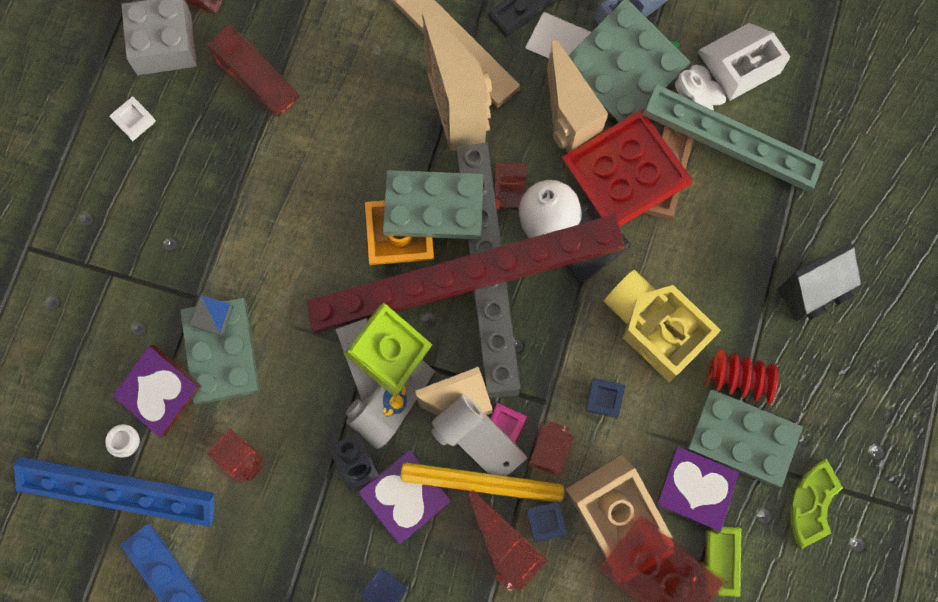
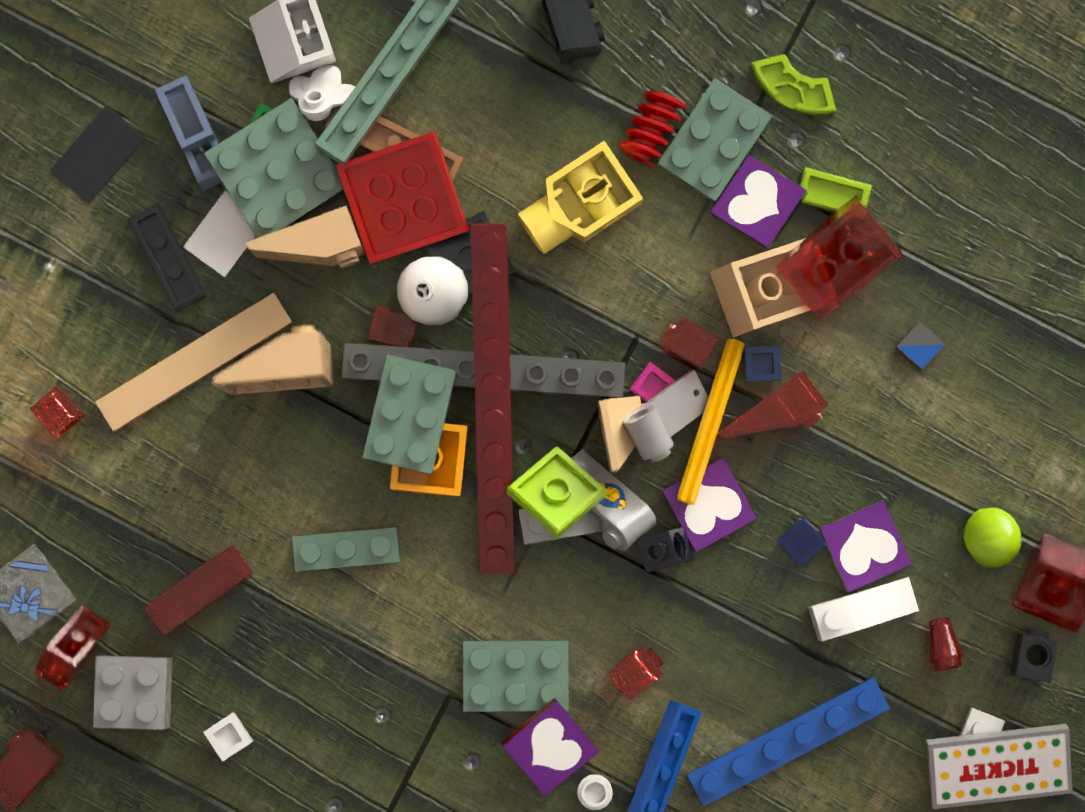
camera: 80 degrees left, 10 degrees up
dark grey tile [189,295,233,336] -> none
dark blue plate [586,378,625,419] -> none
none -> sand green plate [292,527,400,572]

